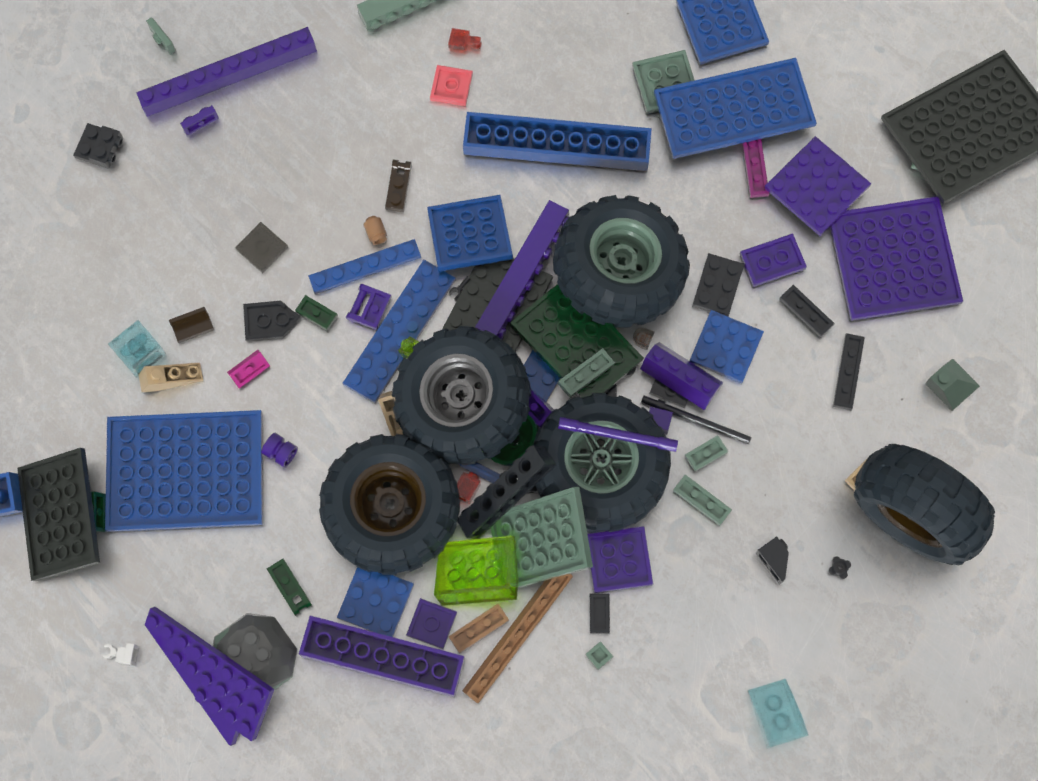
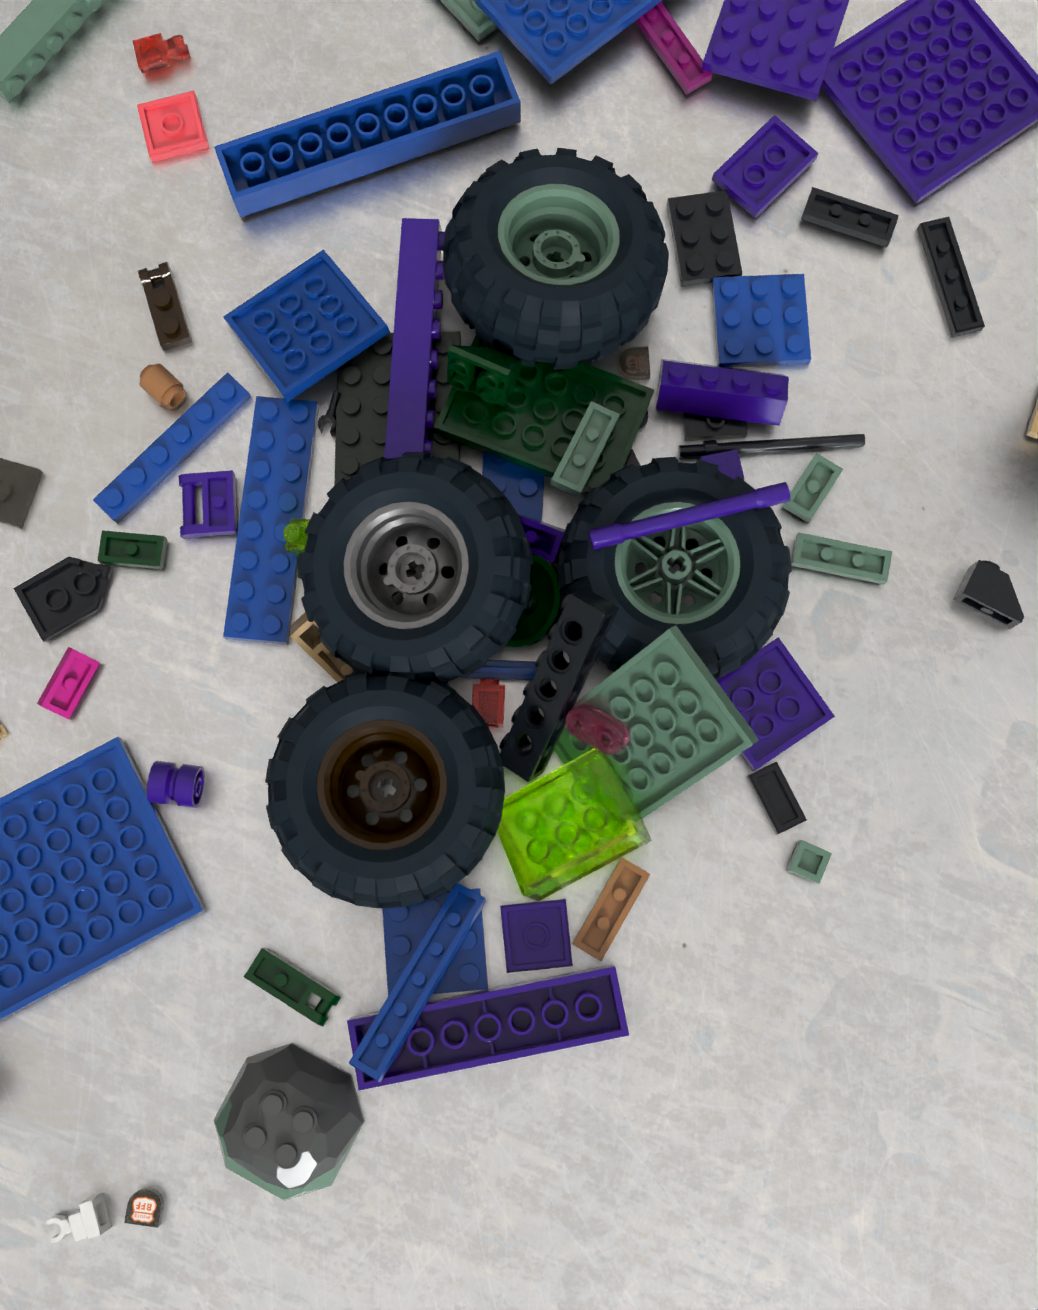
camera: 25 degrees left, 5 degrees up
dark purple wing [145,607,274,746] -> none
medium nougat plate [462,574,573,703] -> none
none -> tile [124,1187,164,1228]
none -> blue plate [349,883,486,1082]
none -> dark green slope [447,345,522,407]
none -> clear pink plate [566,704,629,755]

